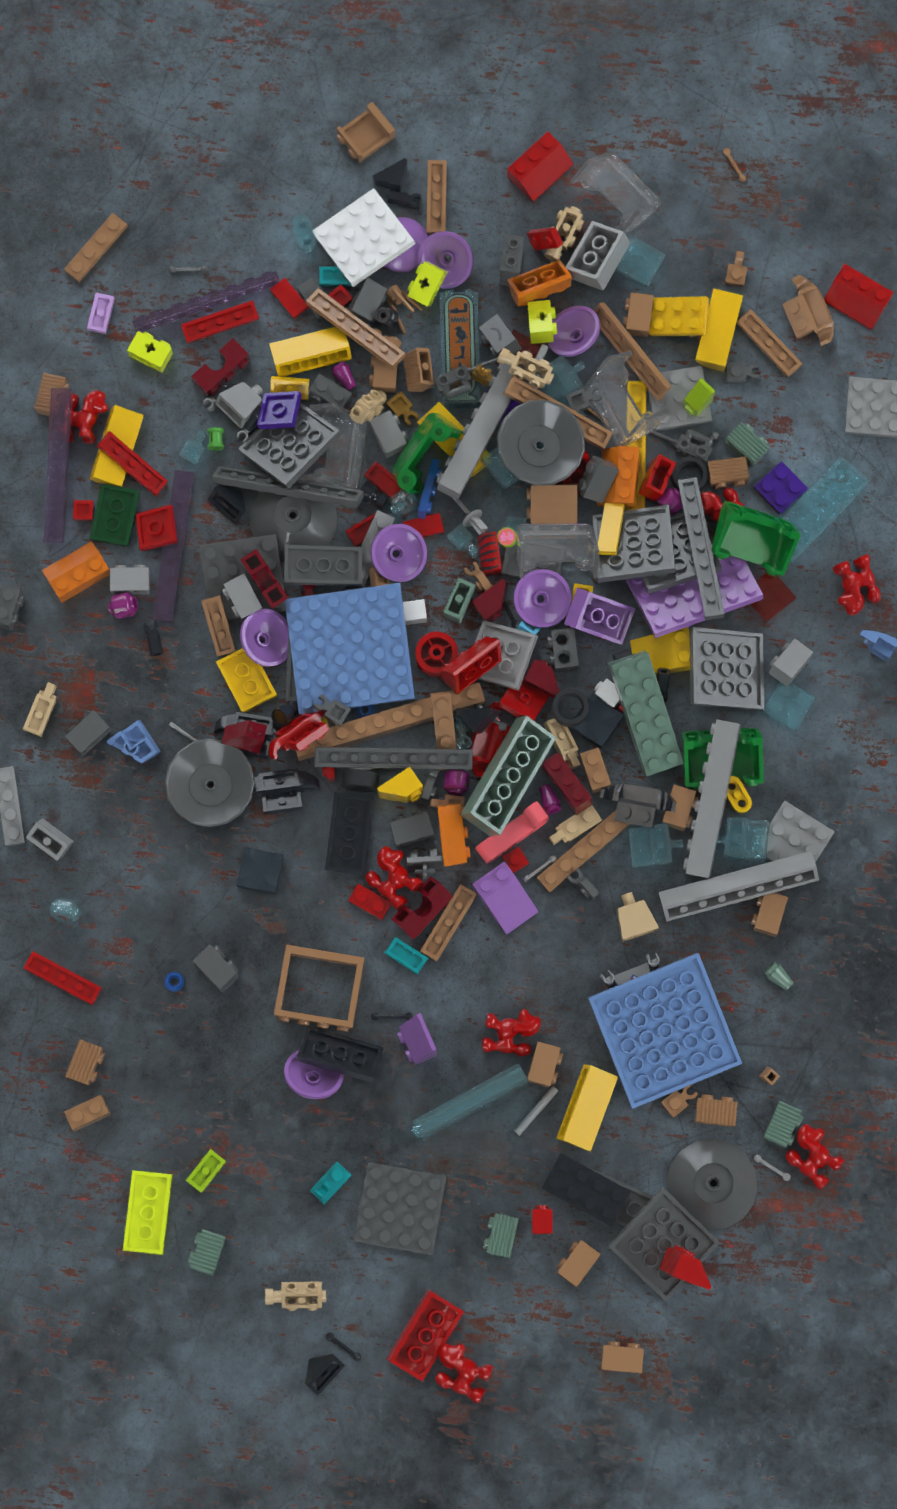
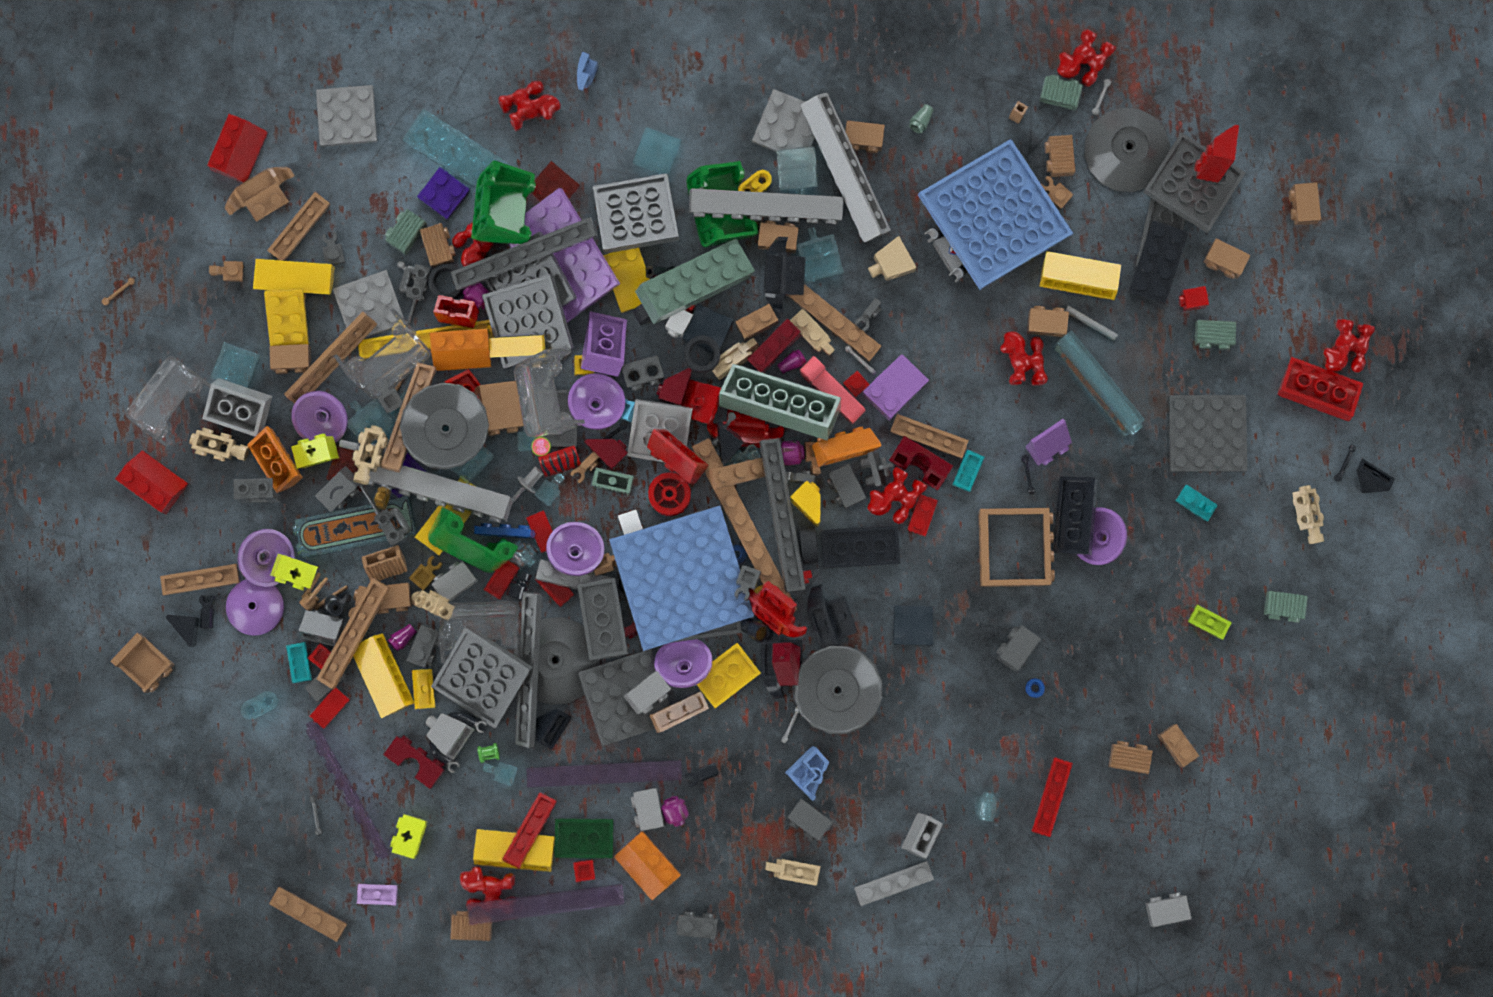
camera: 100 degrees left, 5 degrees up
neon yellow tile [123,1170,172,1255] -> none
red tile [135,505,178,551] -> none
red plate [181,300,259,344] -> none
dark red arch [240,549,289,609] -> none
dark purple plate [257,391,302,429] -> none
white plate [312,188,415,287] -> none
red plate [526,227,563,250] -> none
dark grey brick [577,456,619,503] -> none
lime slope [683,378,715,418] -> none
light grey brick [769,639,813,687] -> none

